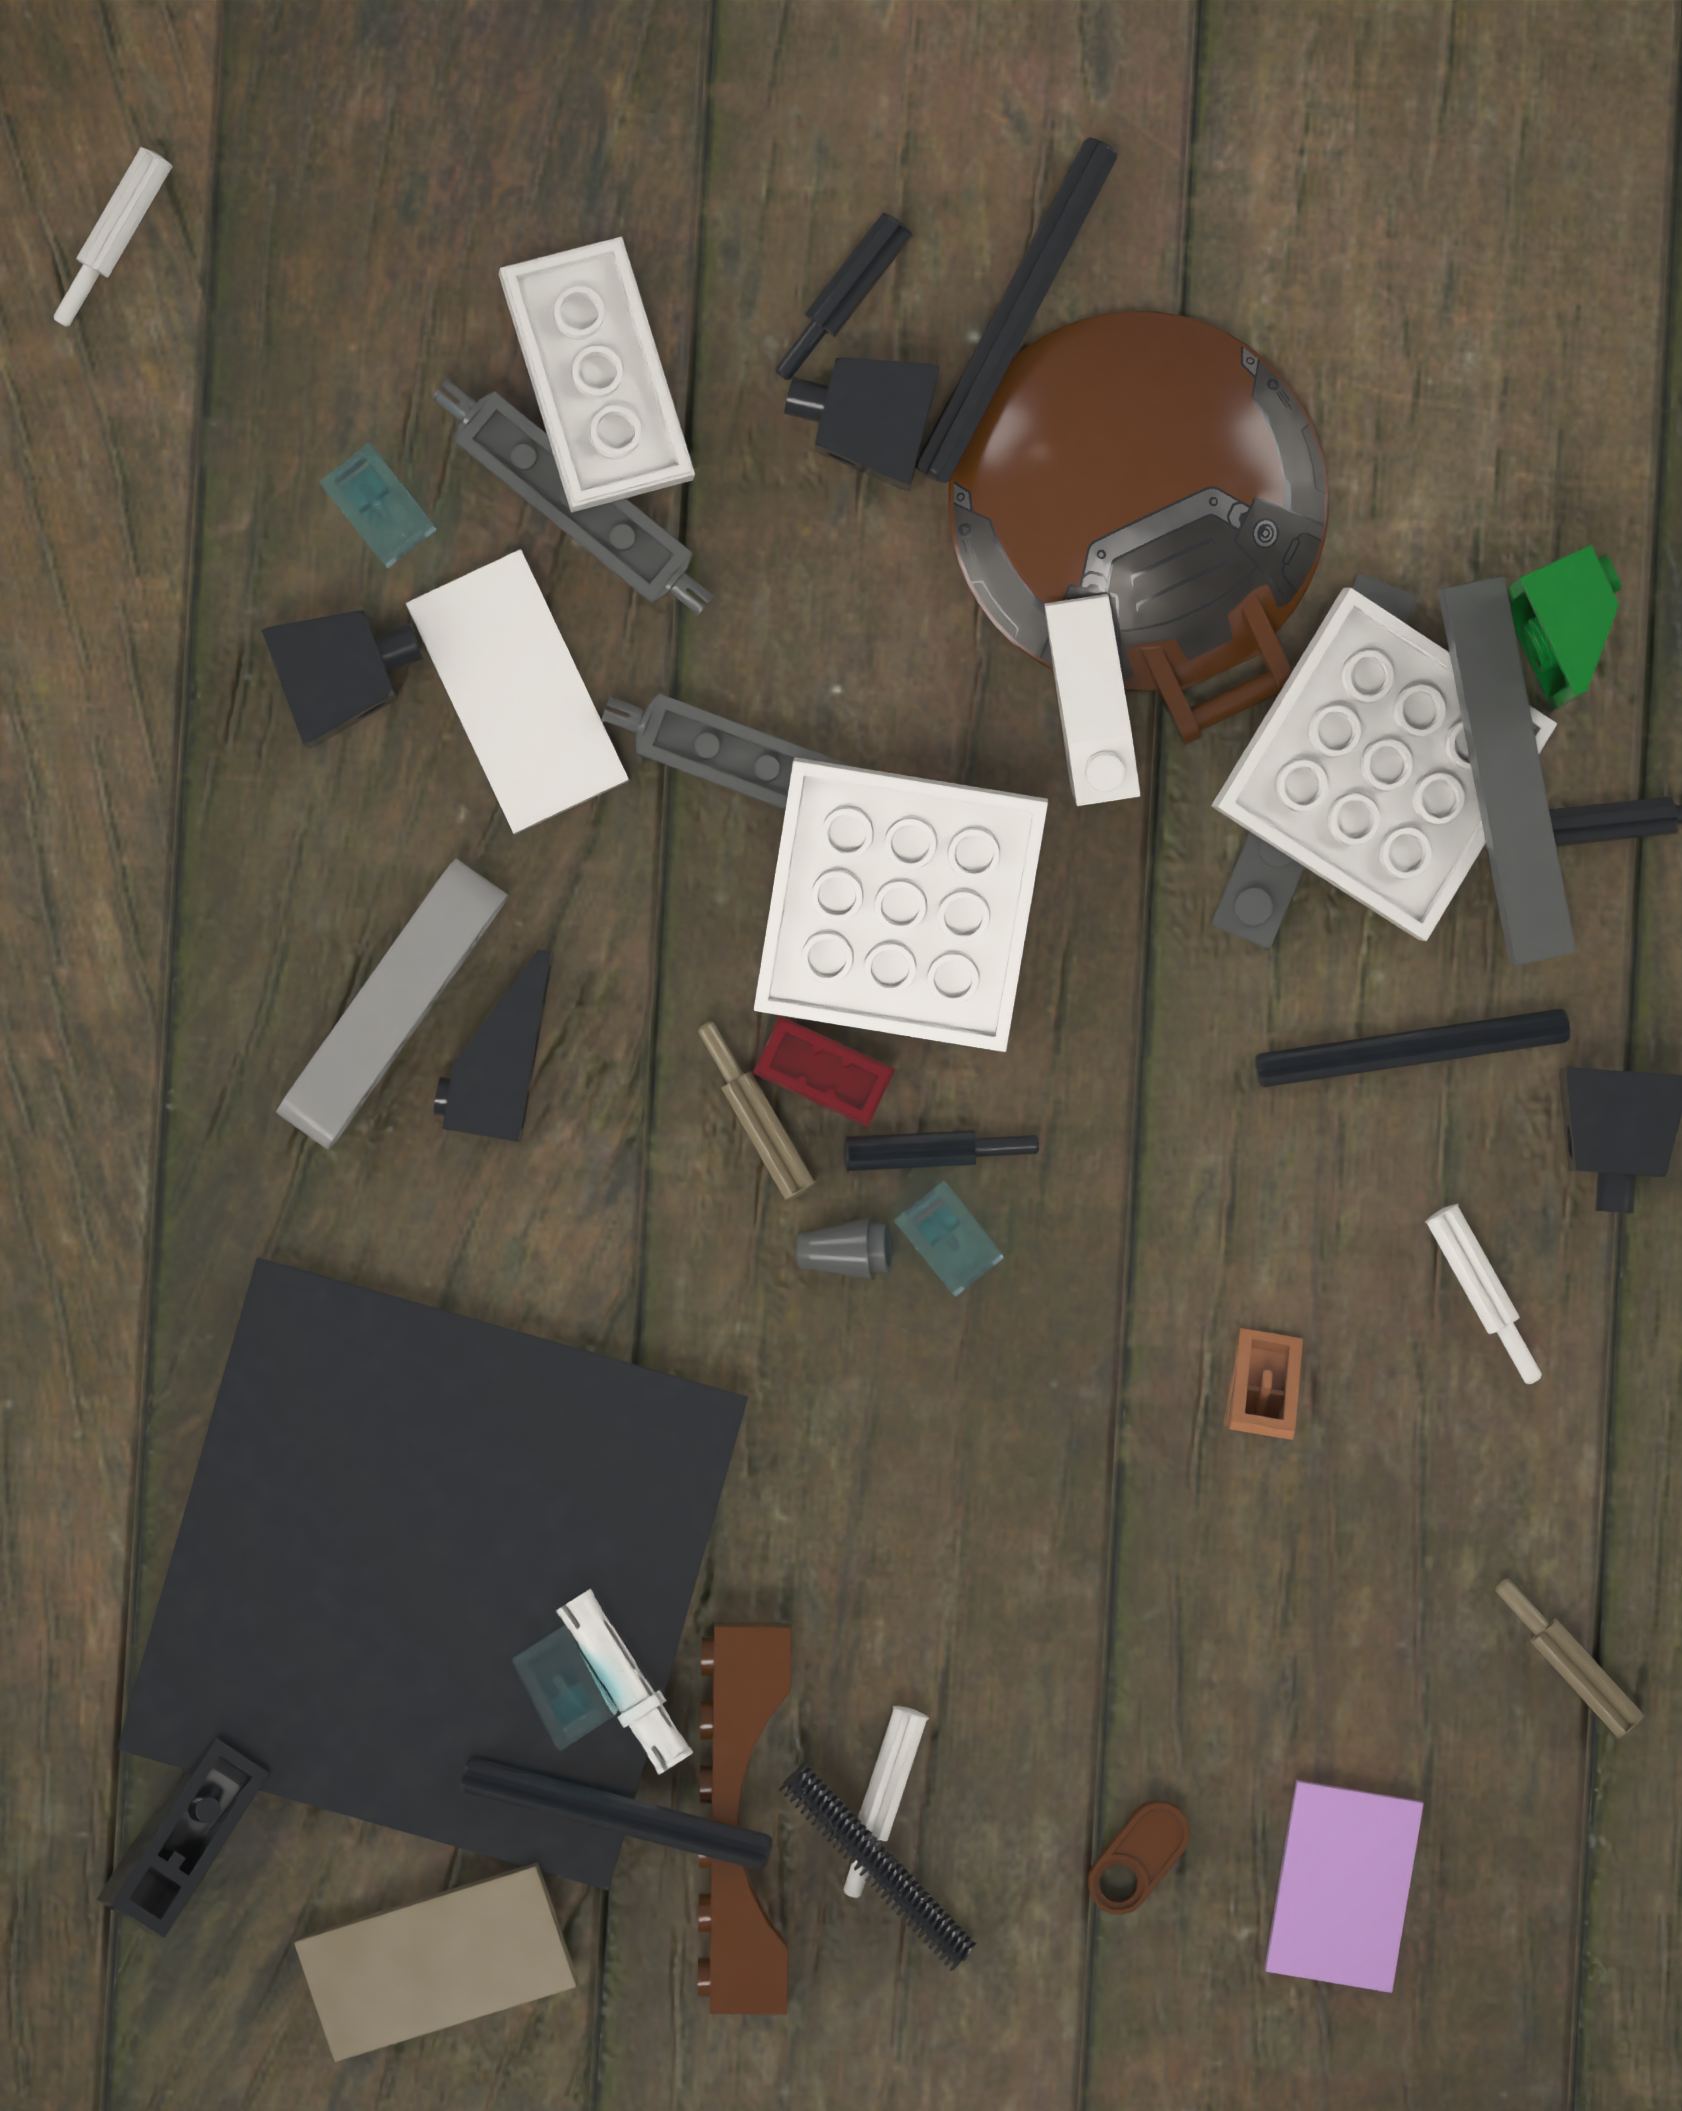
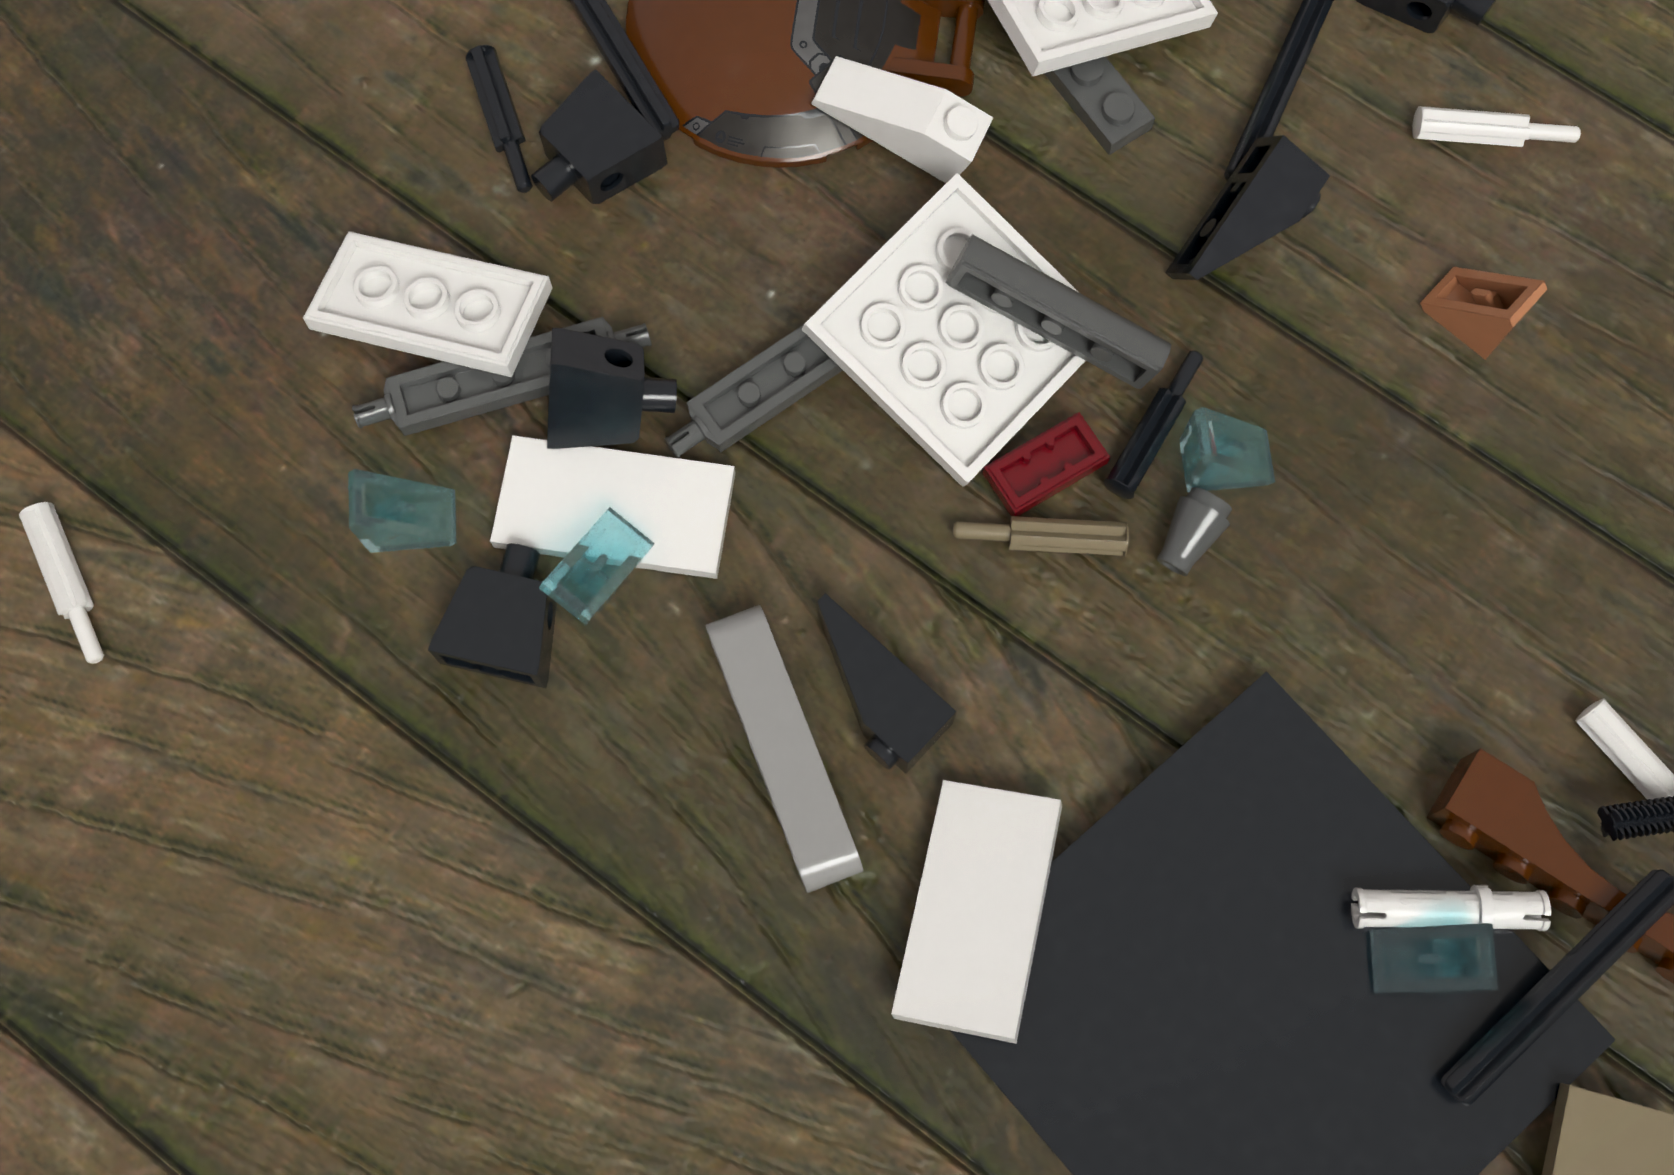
camera: 55 degrees left, 15 degrees down
none -> clear light blue slope [539,507,655,625]
none -> black torso [547,328,677,449]
none -> white tile [891,780,1062,1044]
none -> dark grey brick [945,234,1171,389]
none -> black slope [1165,135,1330,280]

